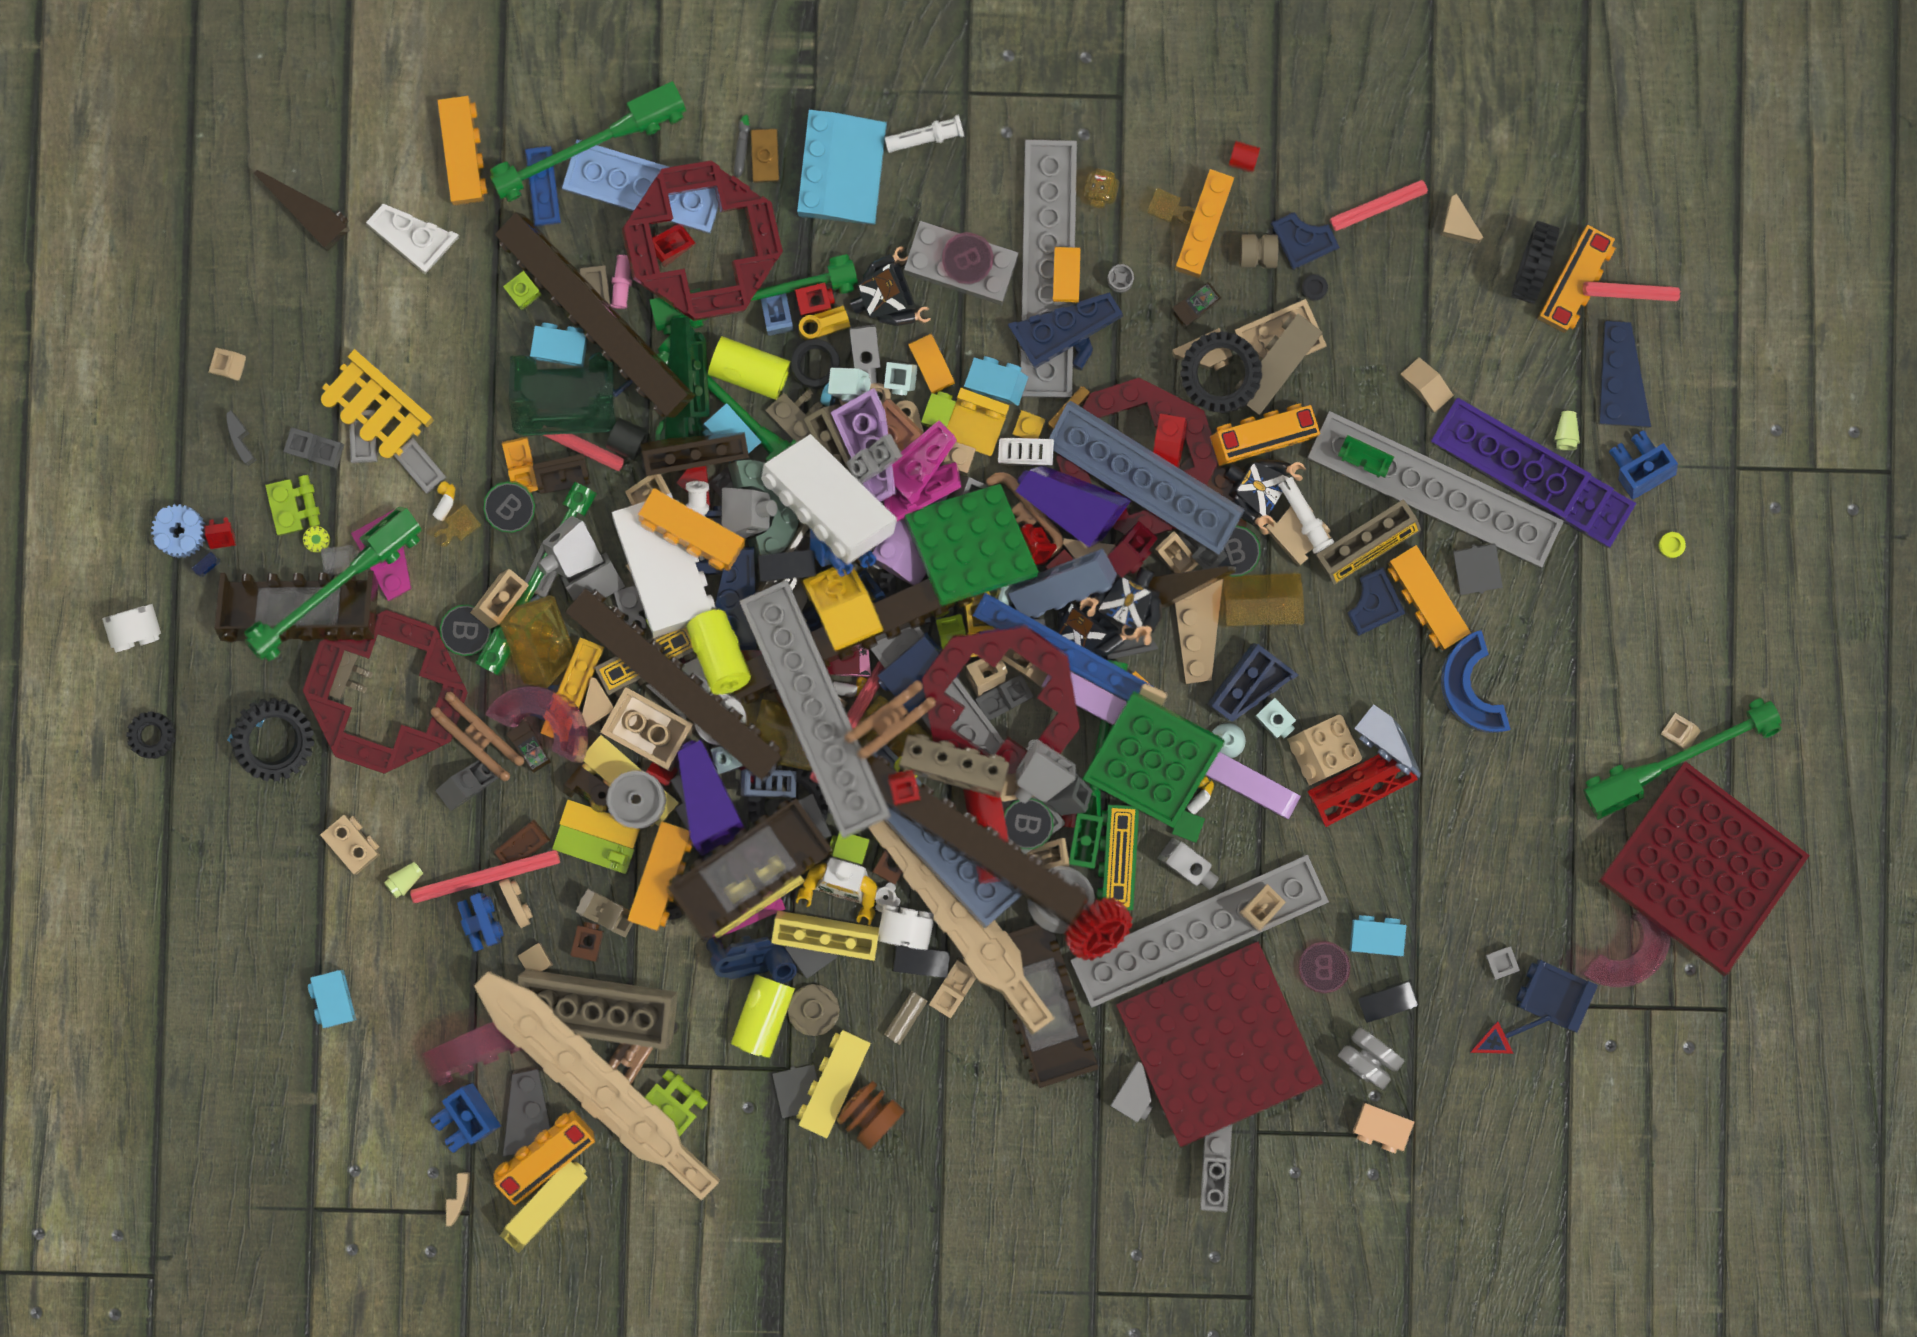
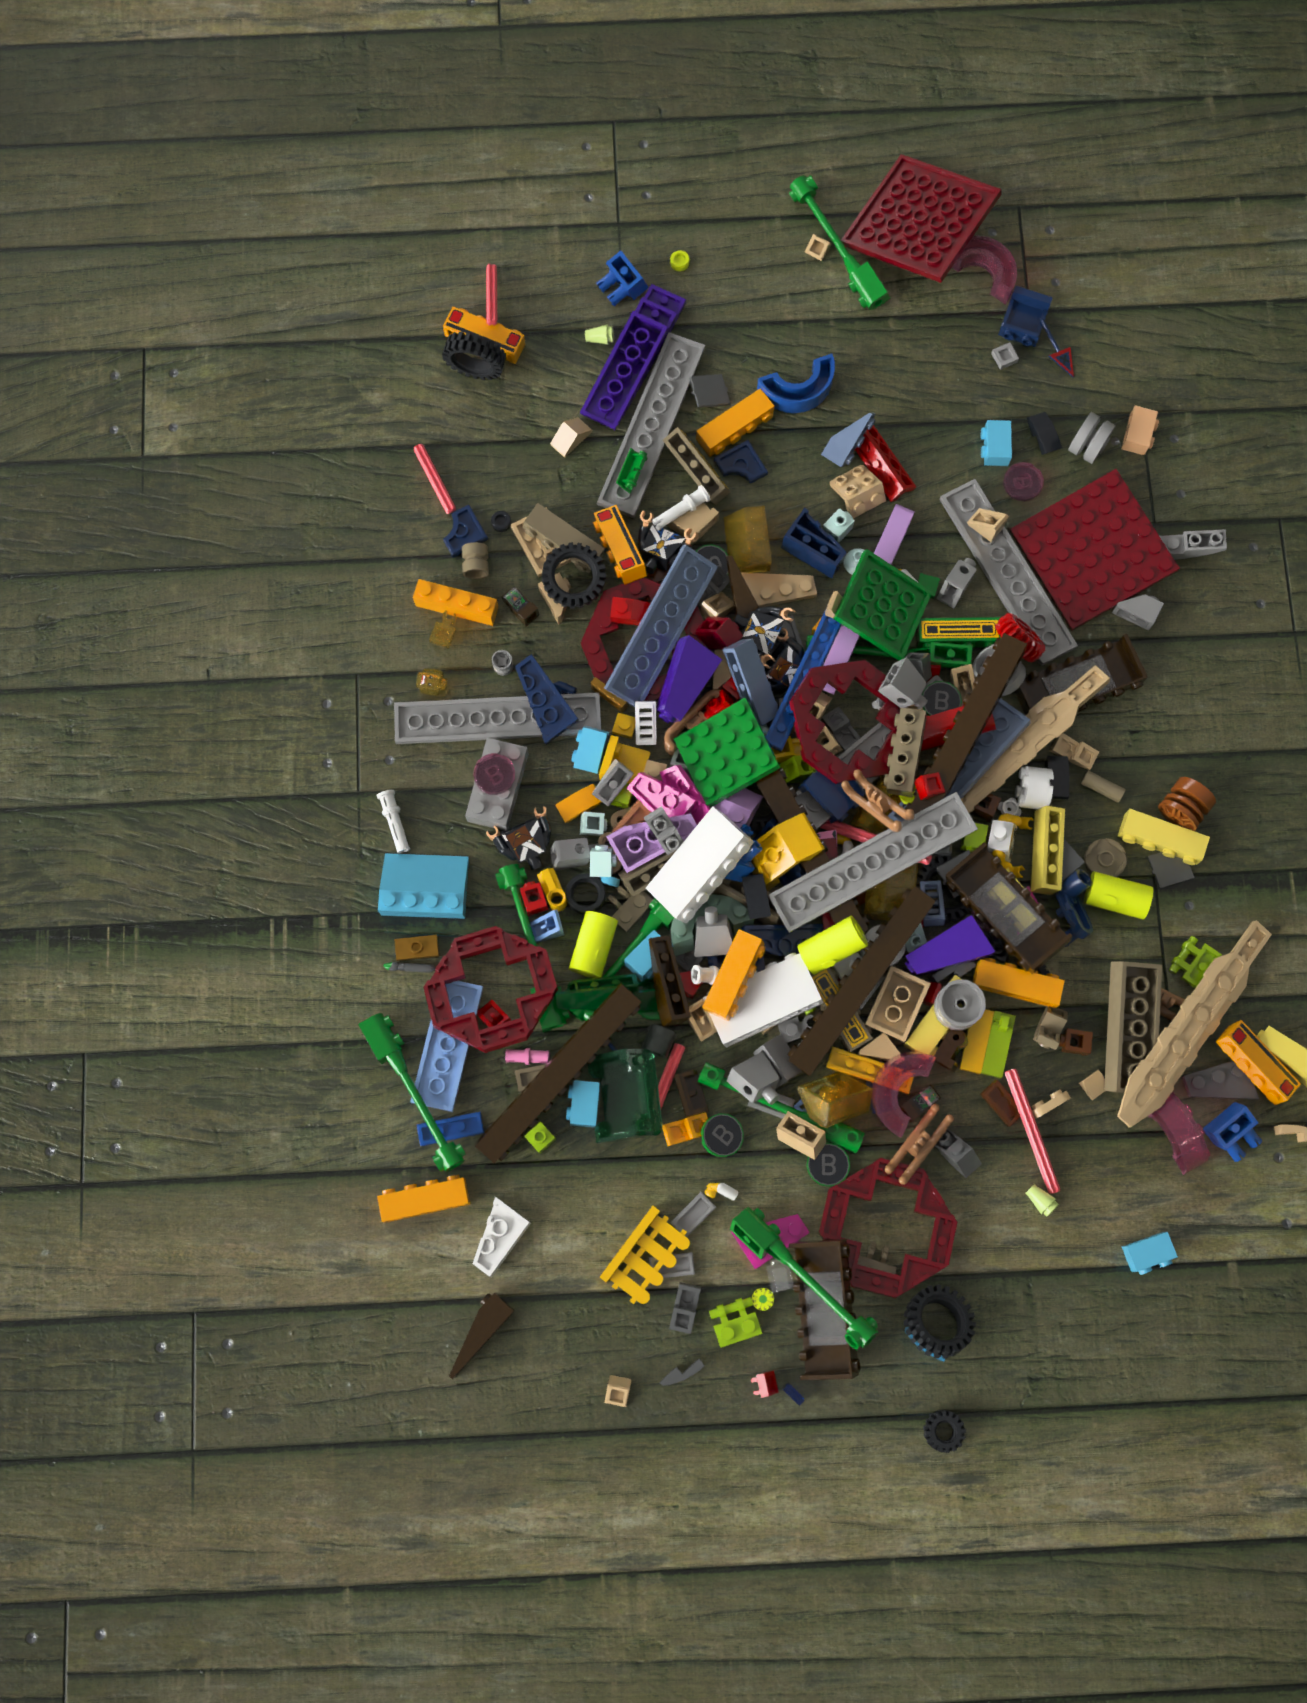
camera: 95 degrees left, 10 degrees down
white brick [102,604,161,652] -> none
light blue brick [151,504,206,558] -> none
tan brick [320,815,380,875] -> none
clear yellow plate [434,504,482,547] -> none
blue plate [457,893,504,952] -> none
light orange slope [1053,247,1080,302] -> none
red brick [1228,141,1260,173] -> none
tan slope [1441,194,1483,244] -> none
dark blue wing [1599,321,1651,428] -> none
none -> light grey slope [592,759,634,806]

